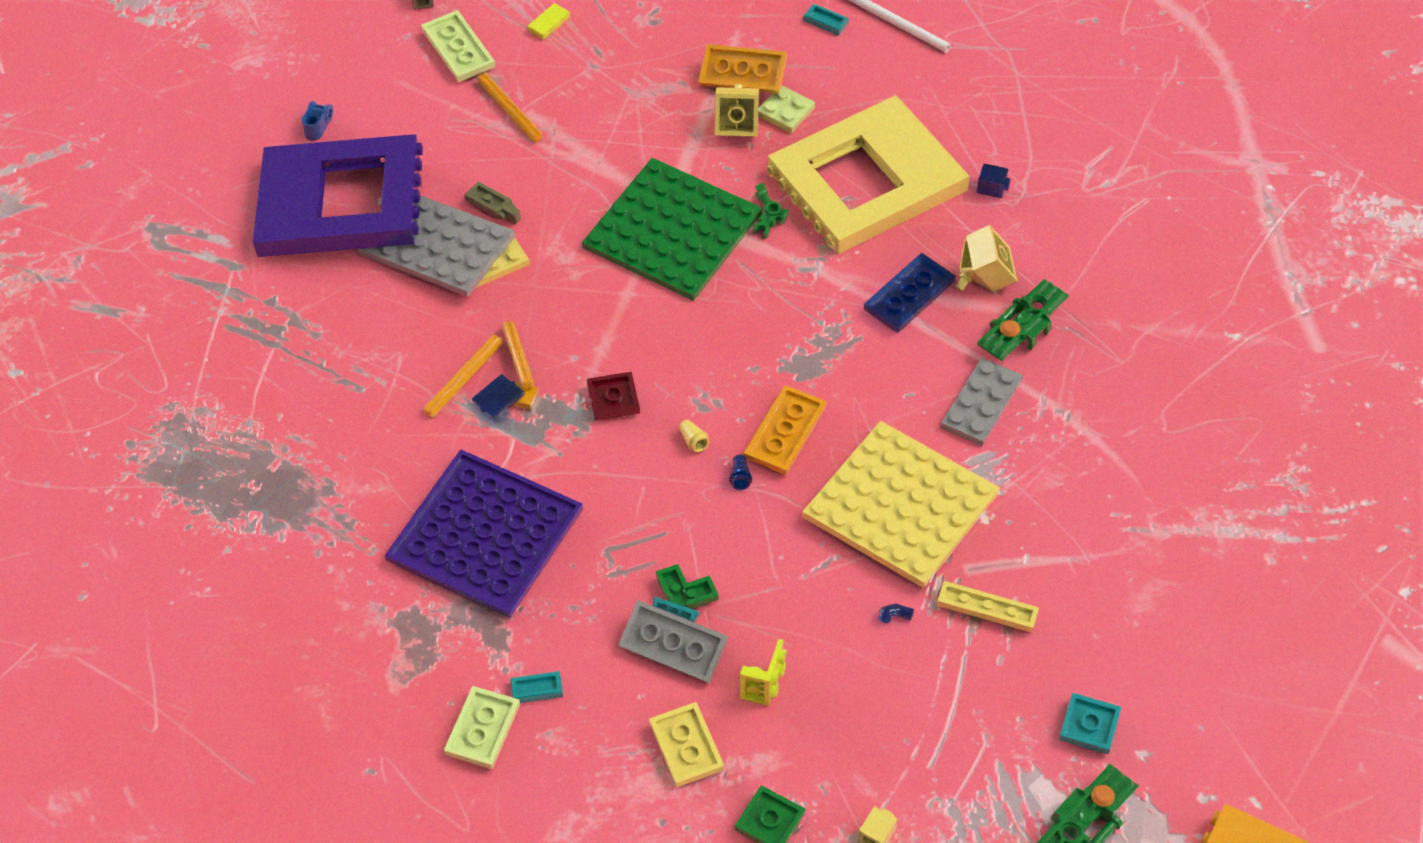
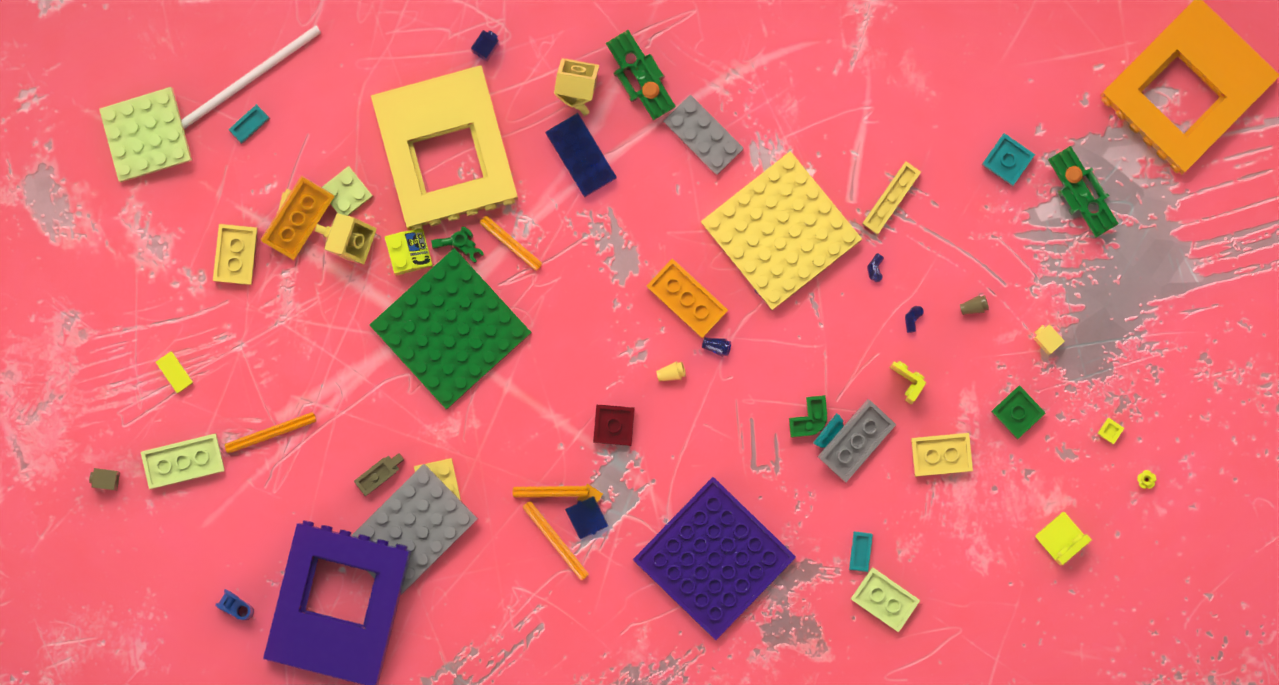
camera: 75 degrees left, 30 degrees up
none -> light yellow plate [213,224,258,285]
none -> neon yellow slope [384,229,433,276]
none -> light orange axle [480,216,542,271]
none -> clear blue arm [905,306,924,333]
none -> olive cone [960,295,989,315]

